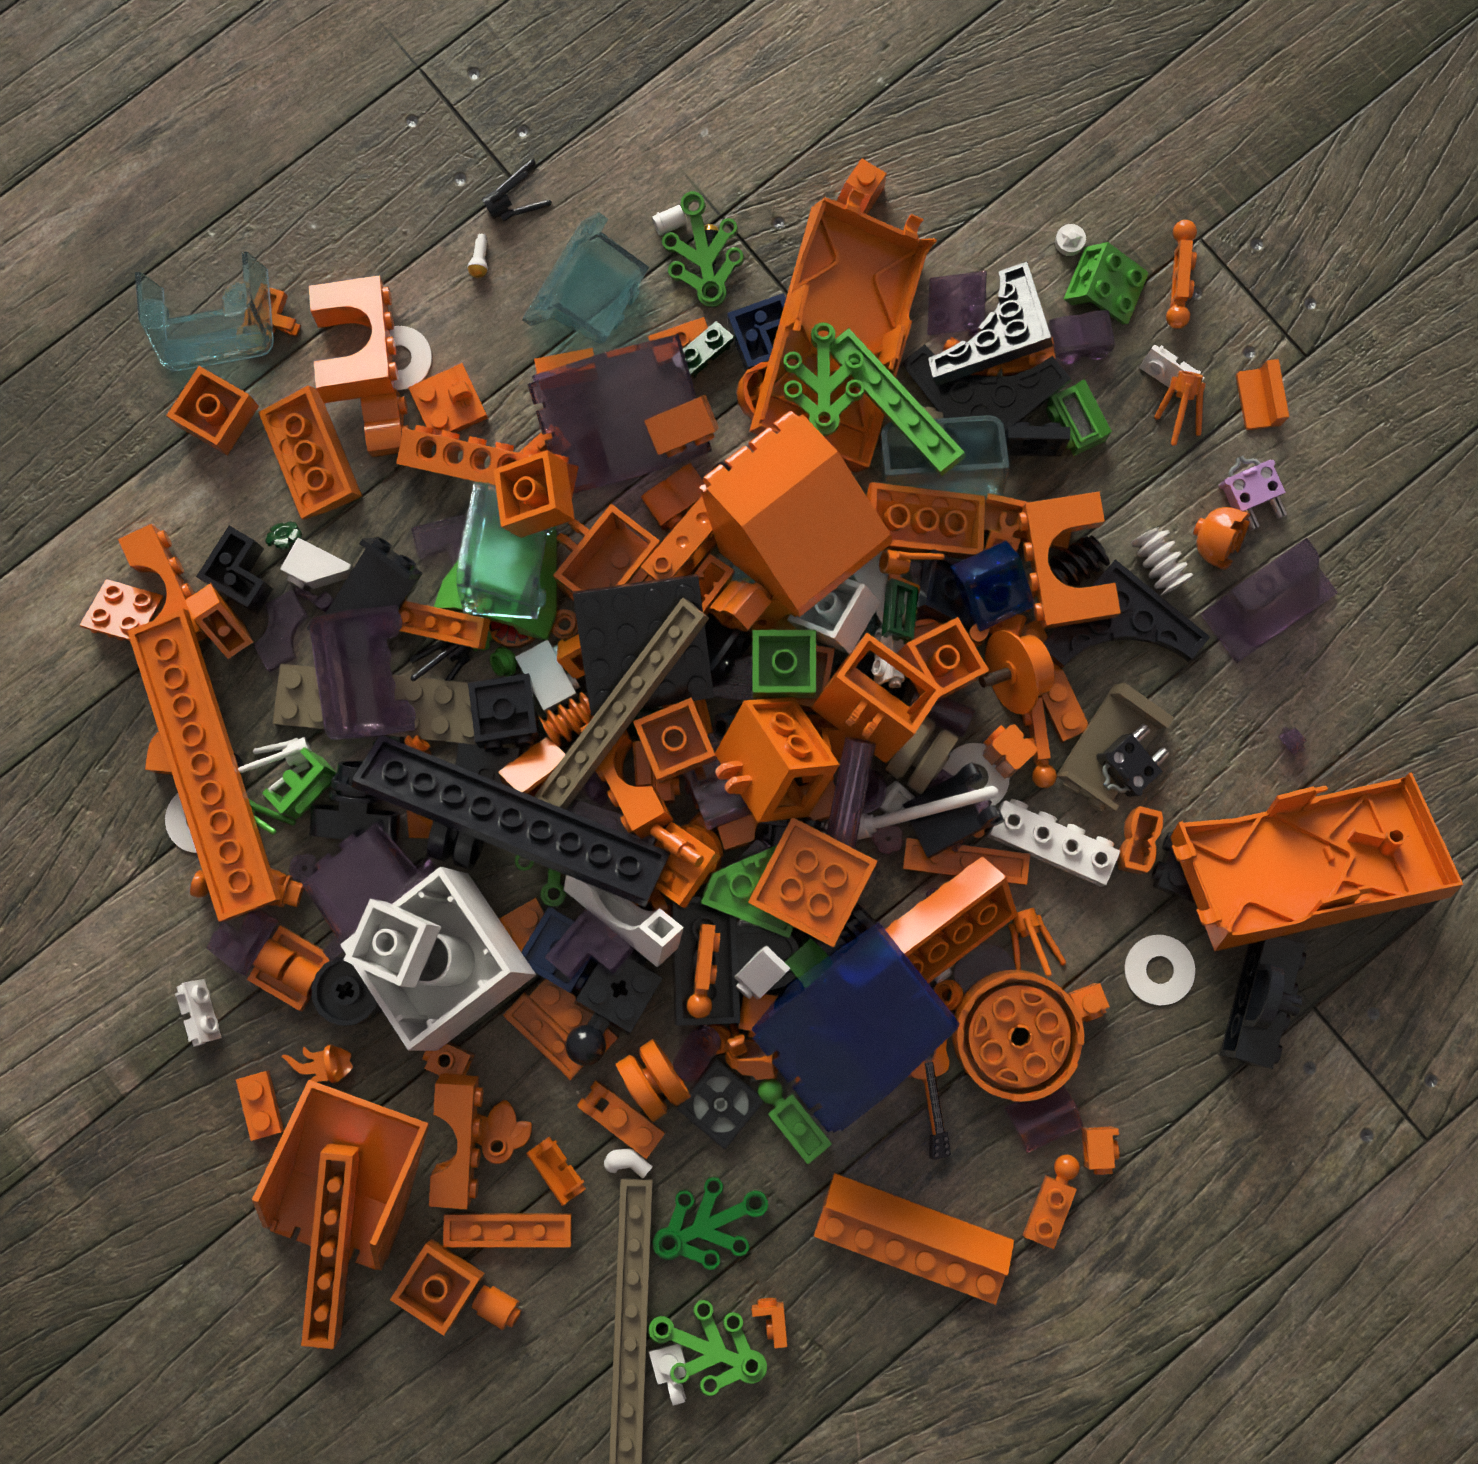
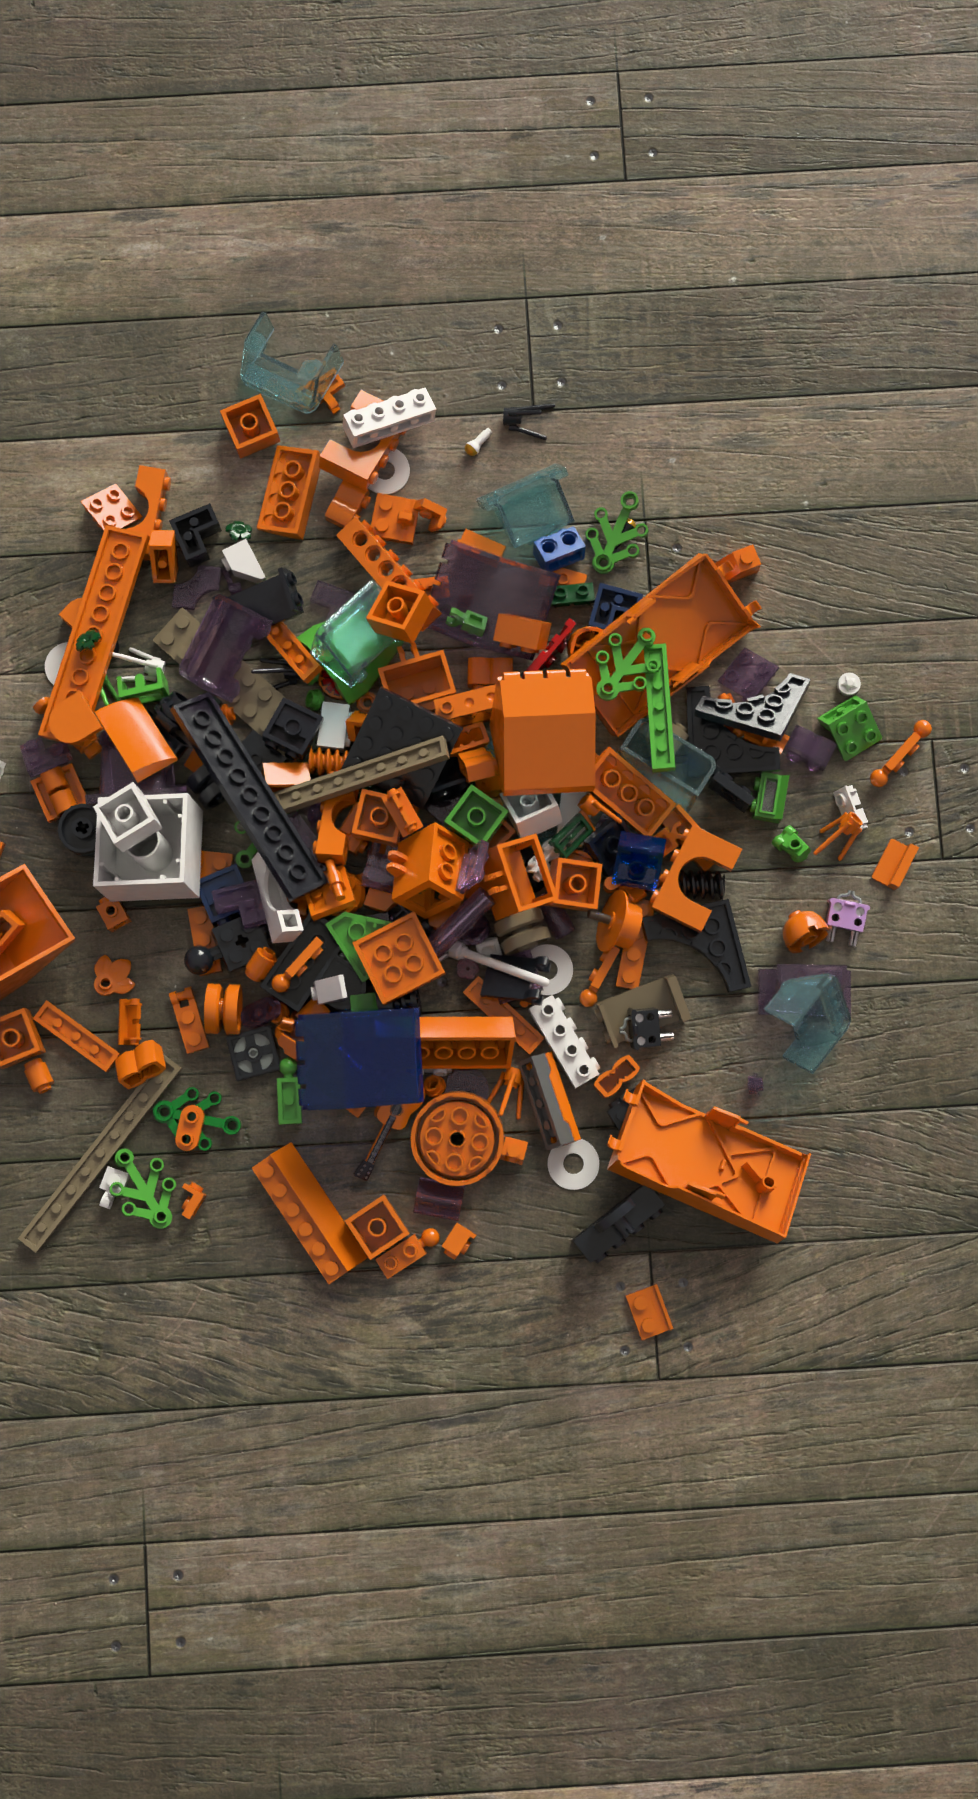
camera: 30 degrees right, 0 degrees up
orange piece [282,1044,353,1084] -> none
orange arch [429,1073,484,1210] -> none
orange tile [503,992,584,1080] -> none
white arm [604,1148,653,1179] -> none
white piece [652,205,687,236] -> none
orange brick [982,724,1037,779] -> none
white piece [1131,527,1193,596] -> none
none -> orange tile [49,690,103,745]
none -> dark green plant [76,630,101,652]
none -> orange slope [95,698,178,783]
none -> orange brick [115,1040,166,1089]
none -> orange plate [175,1105,205,1151]
none -> orange brick [245,947,277,982]
none -> white brick [343,388,436,448]
none -> orange brick [345,1195,410,1260]
none -> orange hinge [381,787,424,838]
none -> orange bracket [413,498,447,532]
none -> bright green plate [446,607,488,637]
none -> plate [455,839,489,894]
none -> dark grey piece [518,1051,581,1151]
none -> red wing [522,618,576,679]
none -> blue brick [533,526,586,574]
none -> orange plate [625,1284,674,1340]
none -> clear light blue windscreen [764,973,851,1074]
none -> bright green plate [772,825,811,862]

